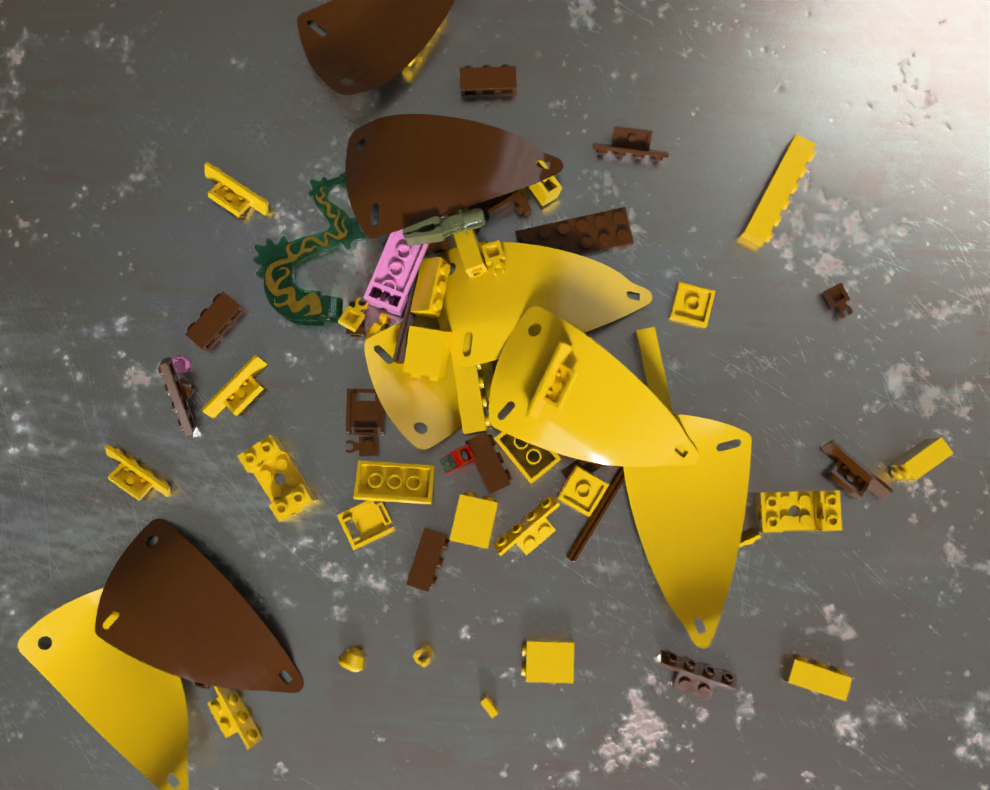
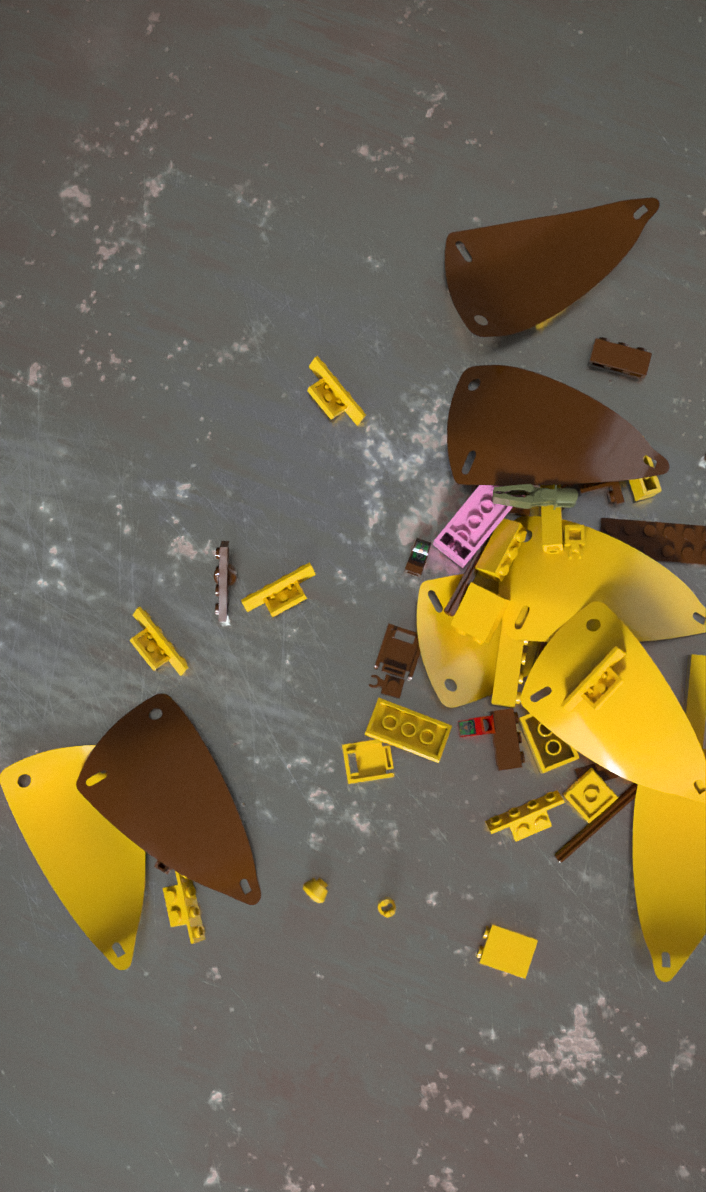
camera: 15 degrees right, 0 degrees up
bright pink tile [172,355,191,375] -> none
reddish brown brick [185,291,245,352] -> none
yellow plate [237,435,317,522] -> none
clear green animal [253,172,366,327] -> none
yellow plate [338,297,368,332] -> none
yellow plate [365,312,391,347] -> none
reddish brown brick [406,527,450,592] -> none
yellow brick [450,491,498,549] -> none
yellow tile [480,694,499,718] -> none
reddish brown bracket [660,650,738,700] -> none

